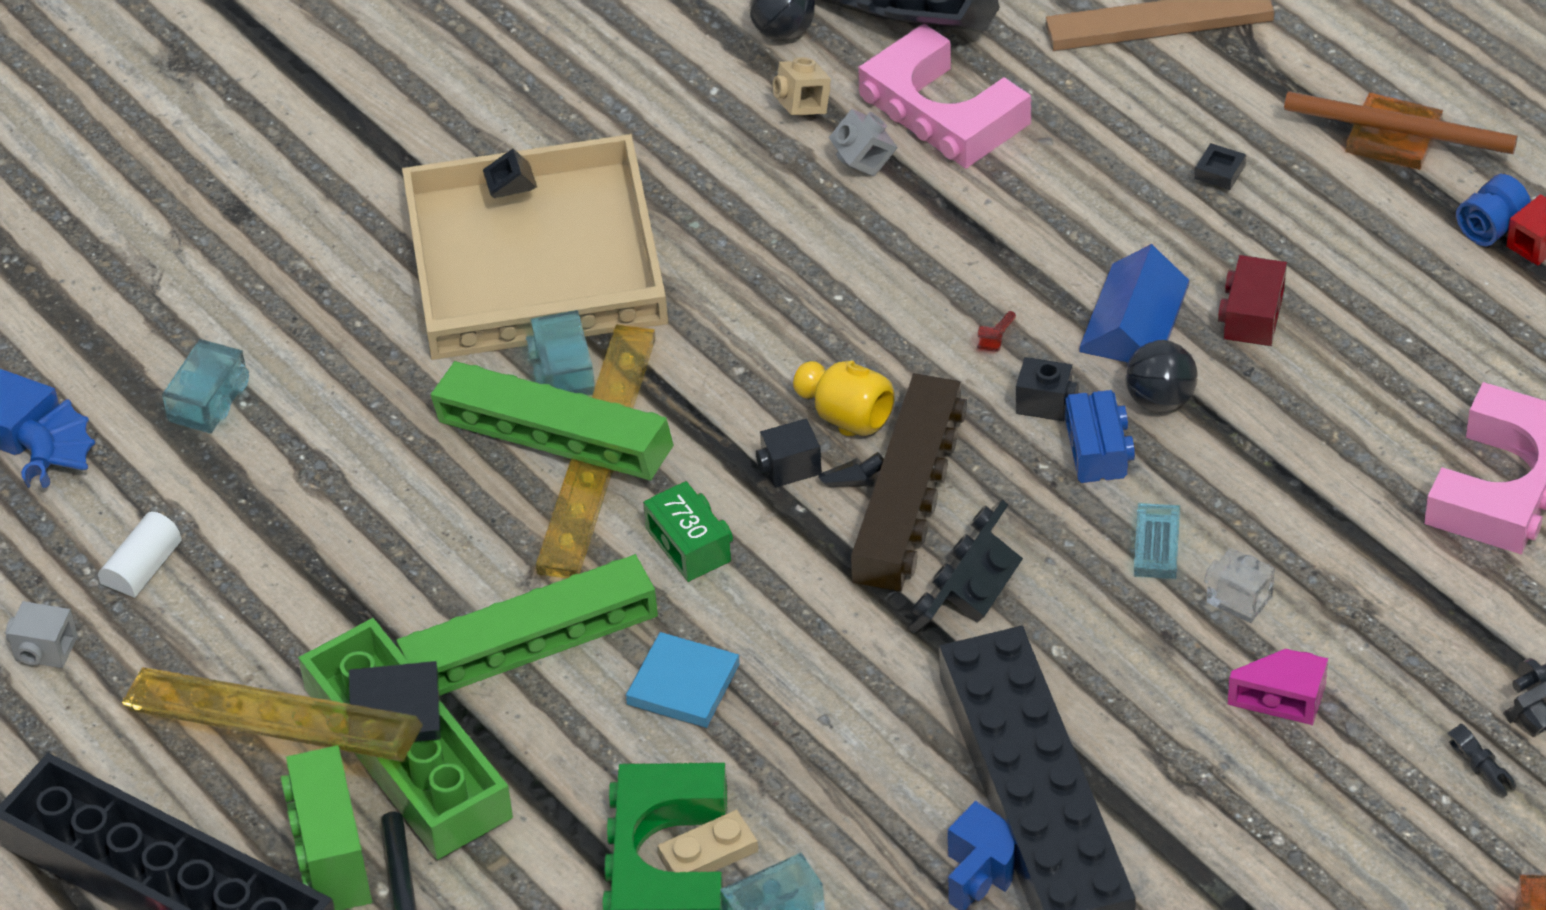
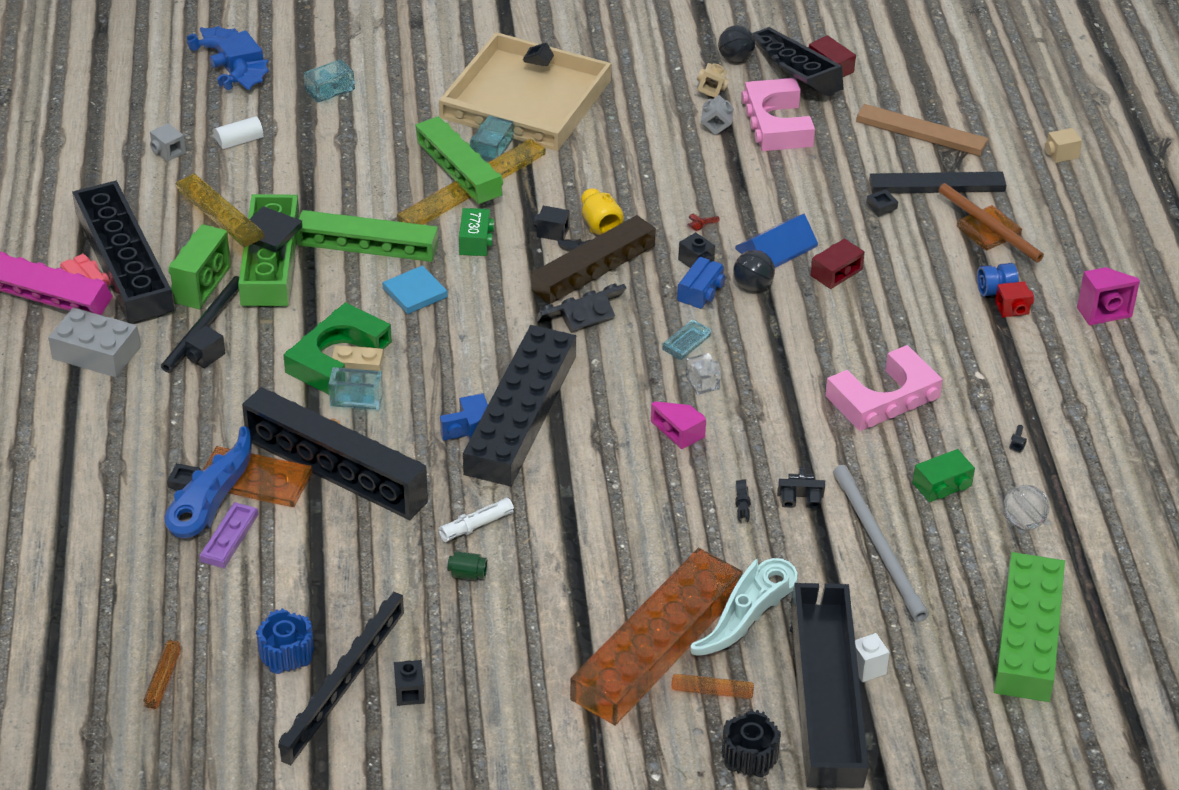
camera: 30 degrees right, 5 degrees down
none -> black tile [869,171,1007,194]

